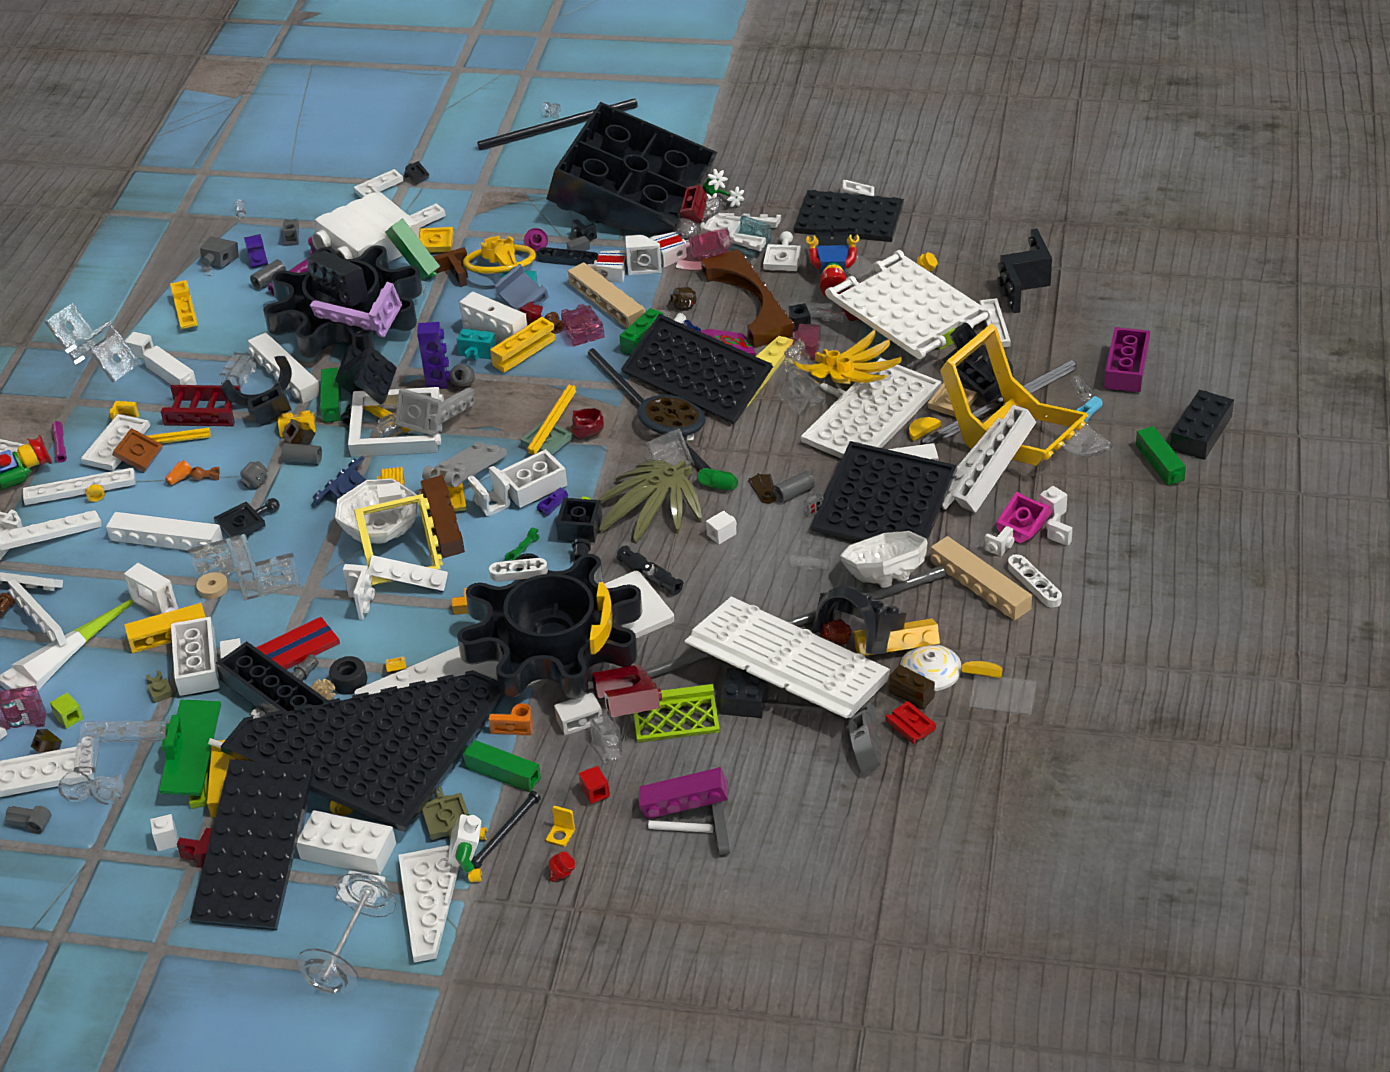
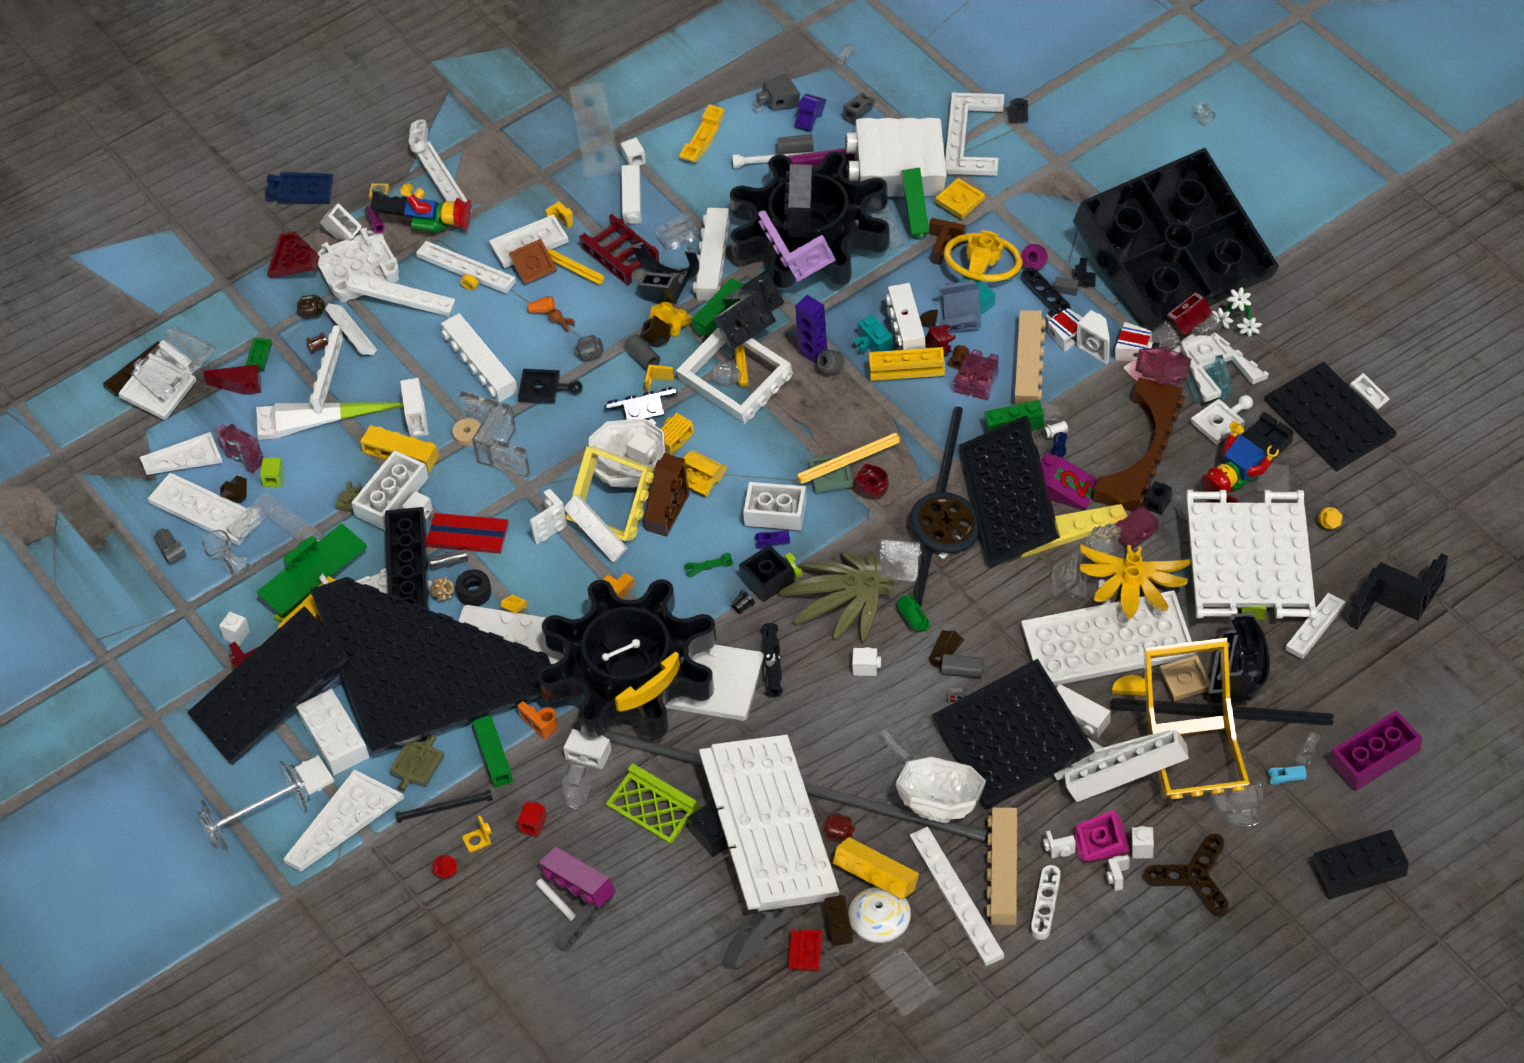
camera: 45 degrees right, 10 degrees up
magenta piece [52,421,67,463] -> none
light grey bracket [395,388,475,436] -> none
light grey hinge [422,442,507,487] -> none
torso [447,814,488,883] -> none
white piece [468,466,510,516] -> none
black axle [477,98,638,150] -> none
white beam [489,558,548,582] -> none
dark red arch [591,664,662,717] -> none
dark brown head [670,287,697,310] -> none
black piece [812,586,907,654] -> none
yellow tile [962,661,1002,678] -> none
green brick [1136,426,1186,486] -> none
none -> white hinge [602,639,640,661]
none -> yellow bracket [645,365,675,392]
none -> white piece [732,152,812,169]
none -> white plate [910,827,1004,967]
none -> dark brown piece [1144,833,1228,917]

